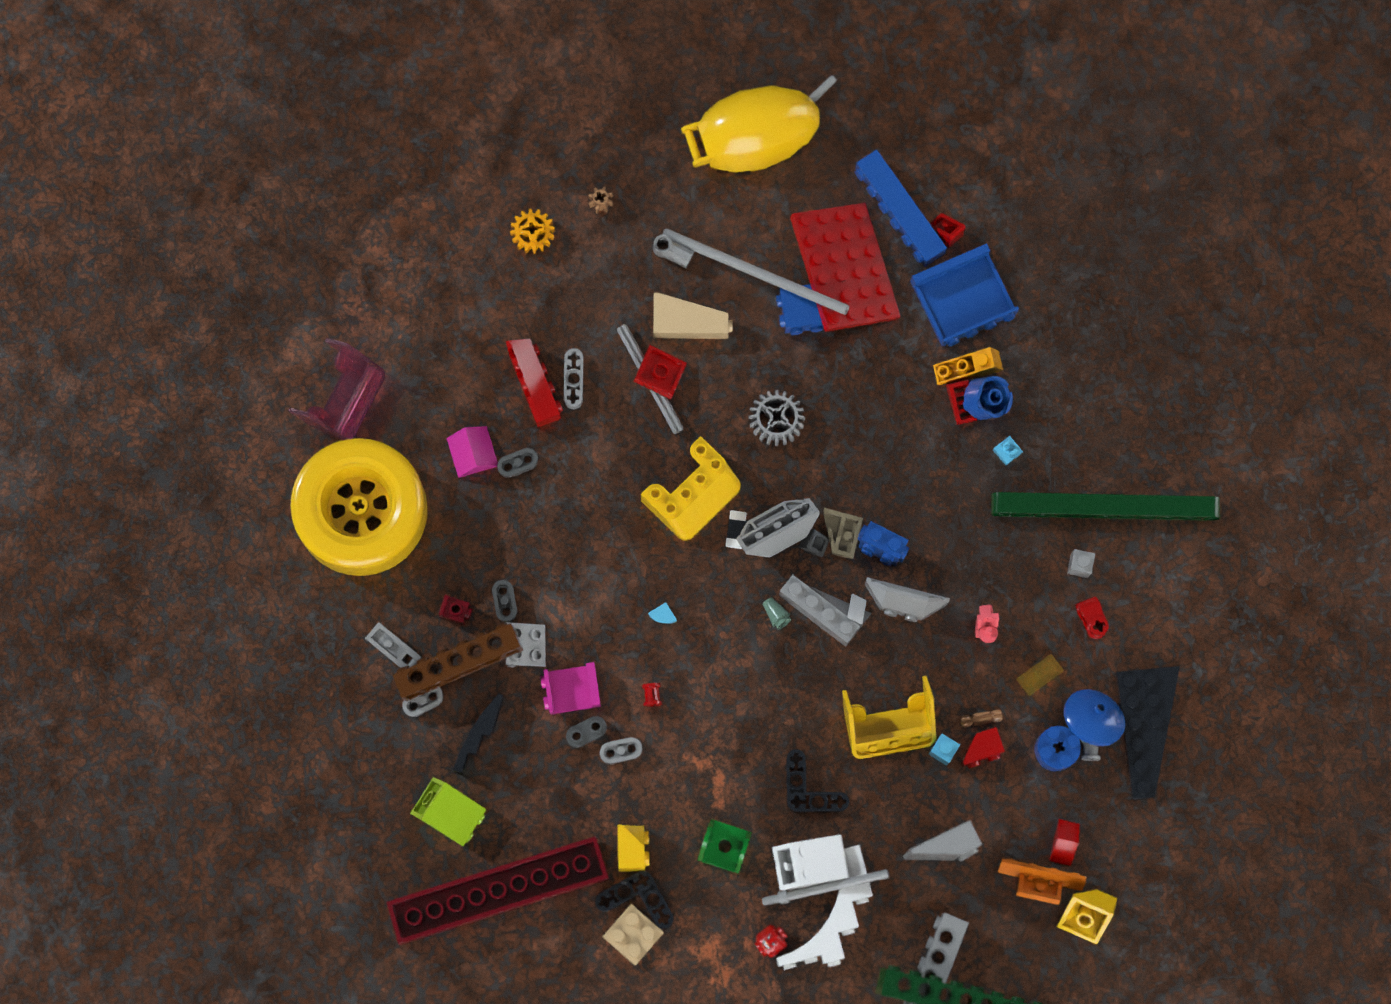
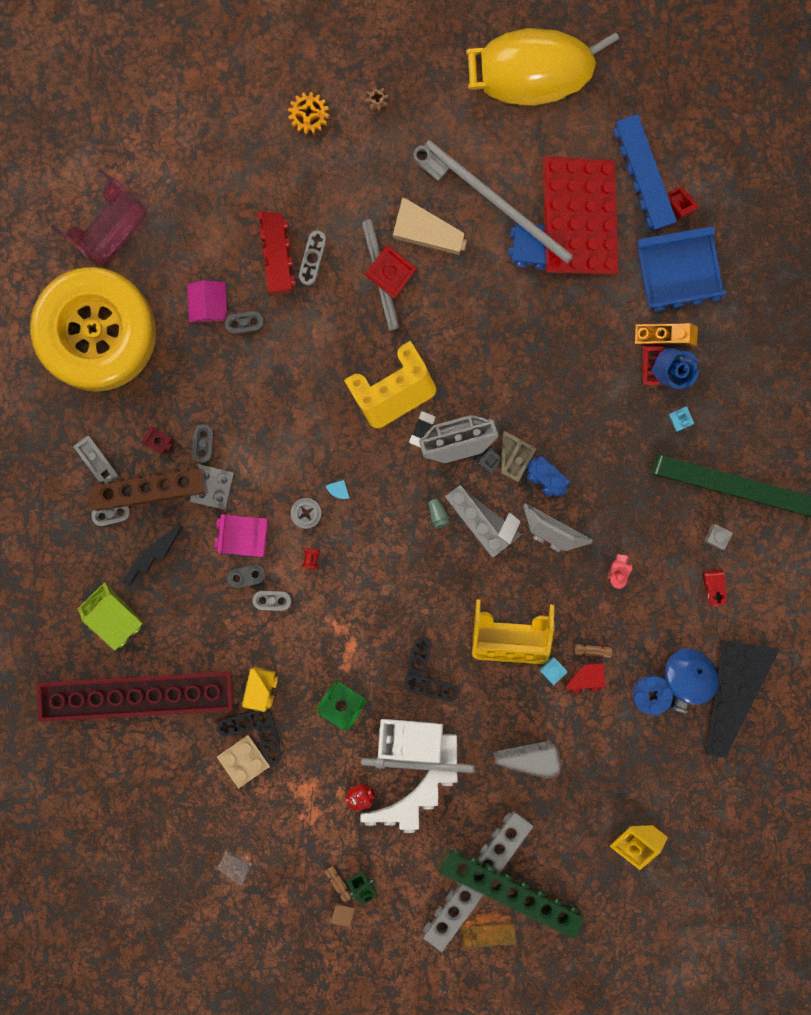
camera: 20 degrees right, 10 degrees up
light grey gear [749,390,805,446] -> none
orange bracket [998,858,1087,905] -> none
clear yellow plate [1016,654,1064,696] -> none
red slope [1049,819,1080,866] -> none
none -> light grey gear [291,498,321,529]

